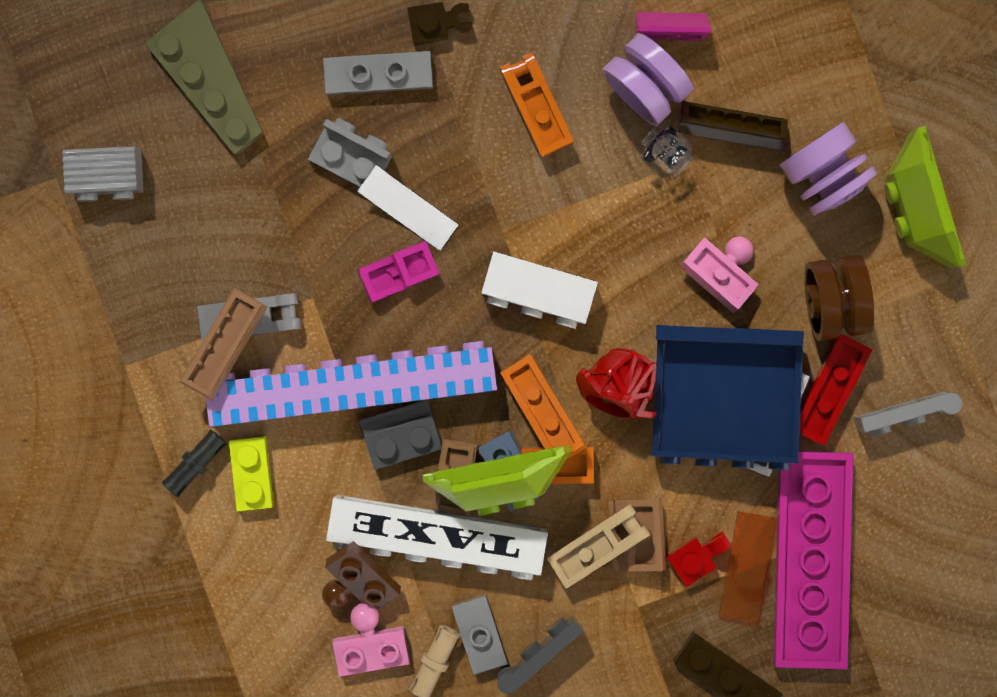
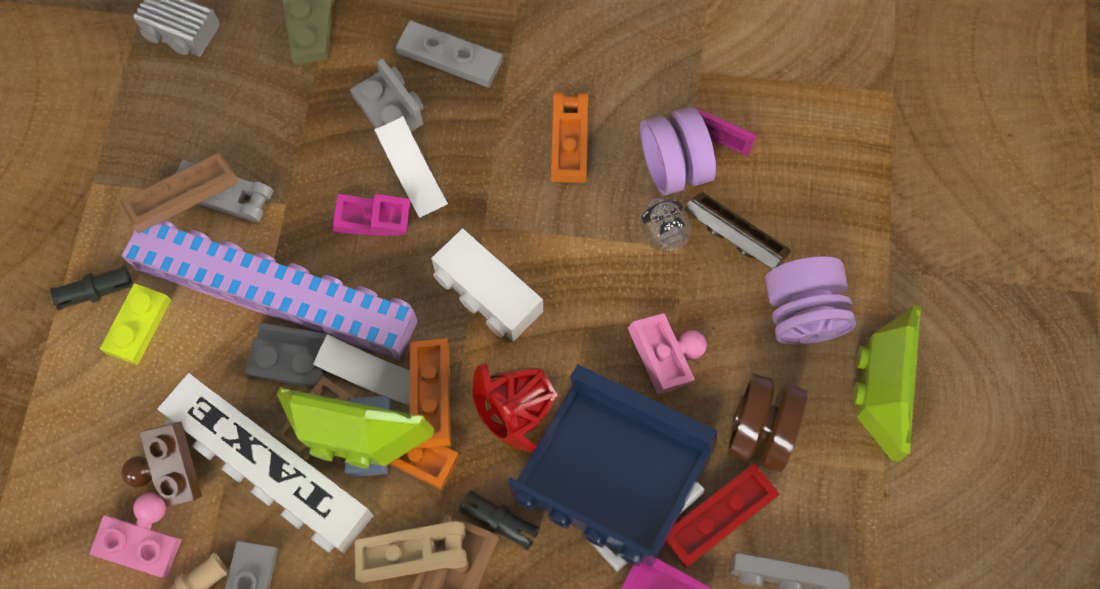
camera: 30 degrees right, 20 degrees down
dark brown plate [407,2,472,46] -> none
none -> white sticker [313,334,410,406]
none -> pearl dark grey pin [459,490,540,550]

